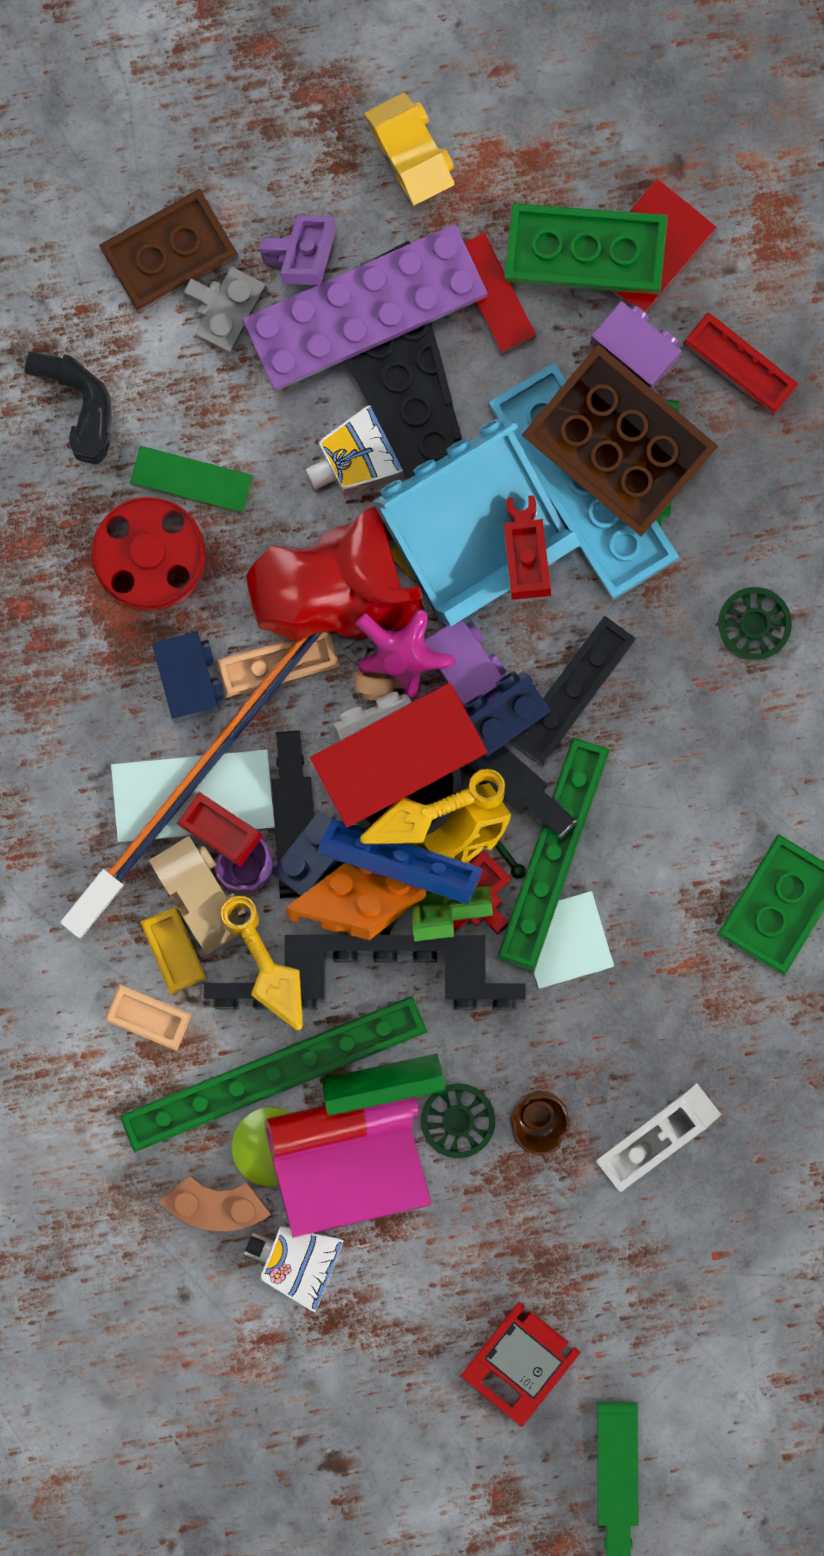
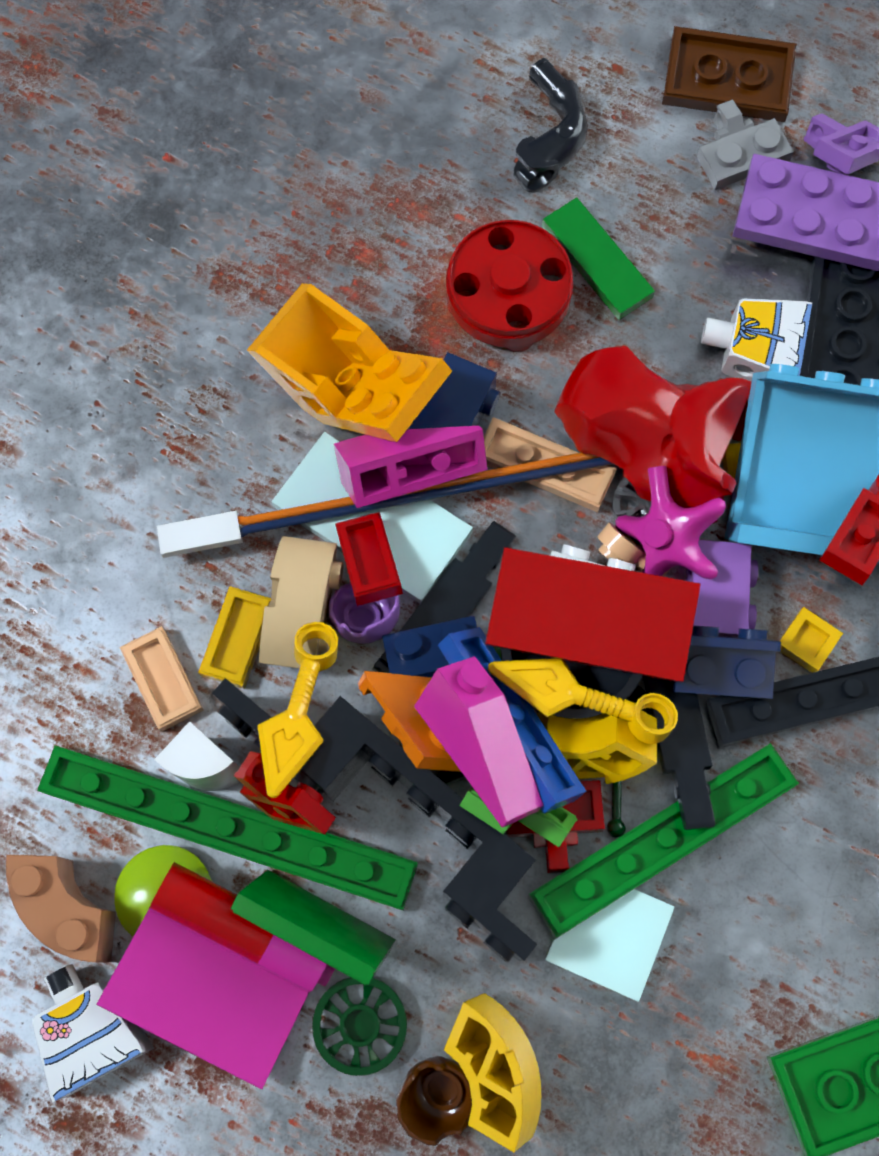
camera: 40 degrees right, 10 degrees down
none -> white brick [154,721,240,791]
none -> red hinge [234,751,336,835]
none -> light orange bracket [247,283,452,442]
none -> dark pink slope [334,426,488,508]
none -> dark pink slope [414,656,543,828]
none -> yellow brick [444,993,542,1153]
none -> yellow tile [779,607,843,673]

